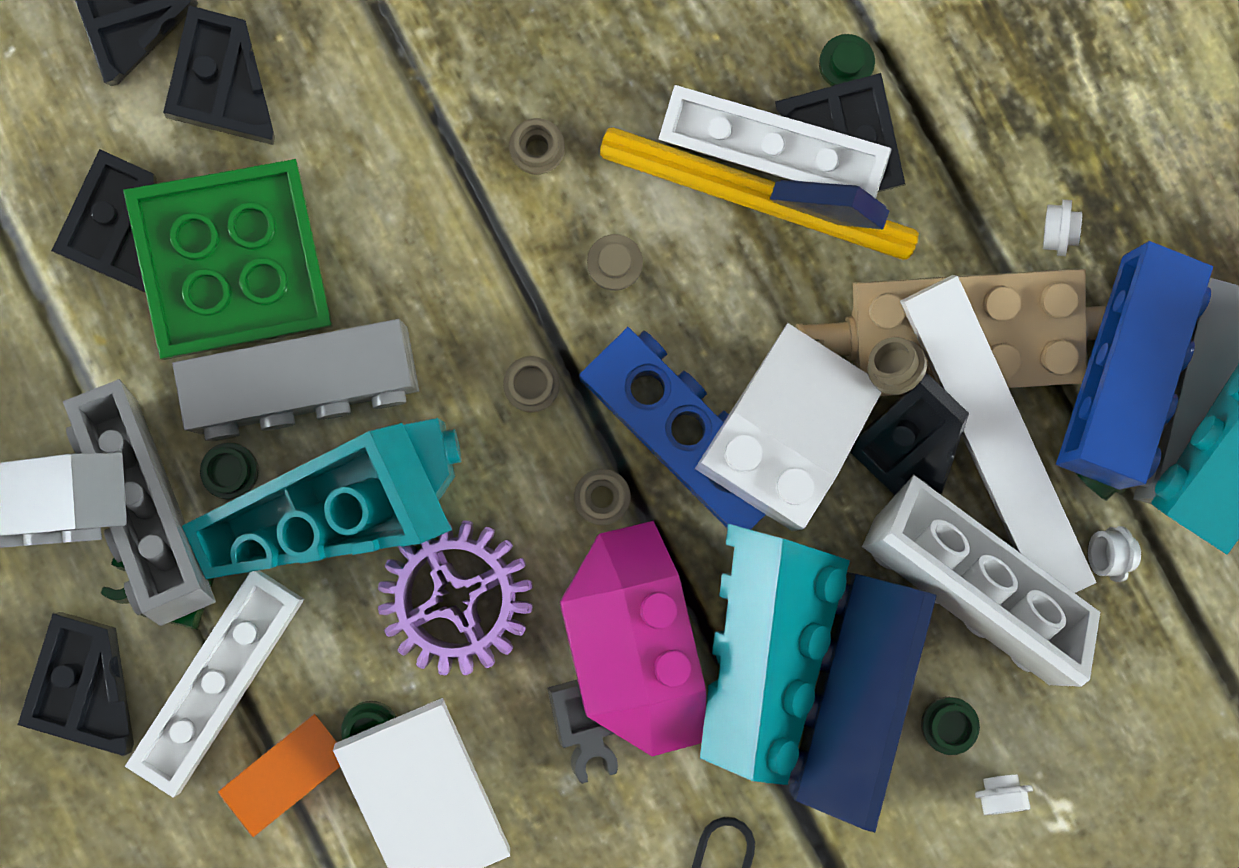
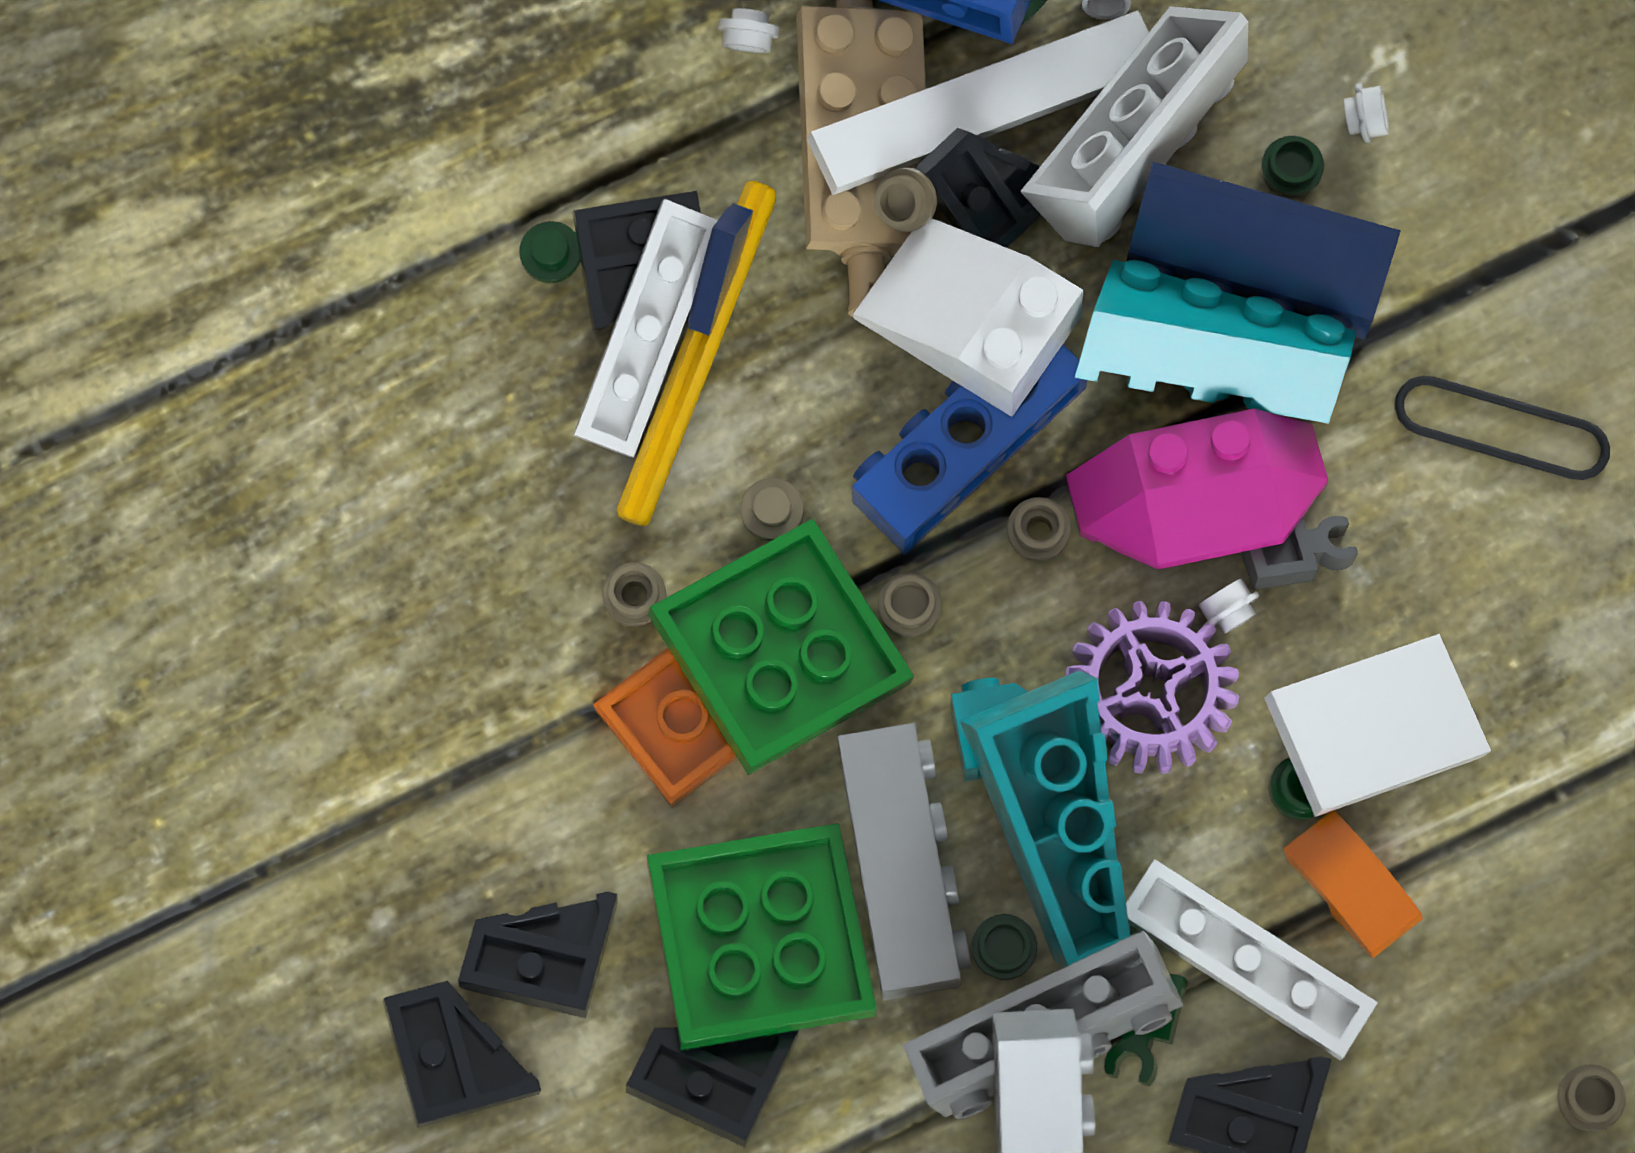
camera: 80 degrees left, 10 degrees down
none -> orange tile [593,648,737,808]
none -> green plate [648,518,914,775]
none -> white plate [1198,578,1259,634]

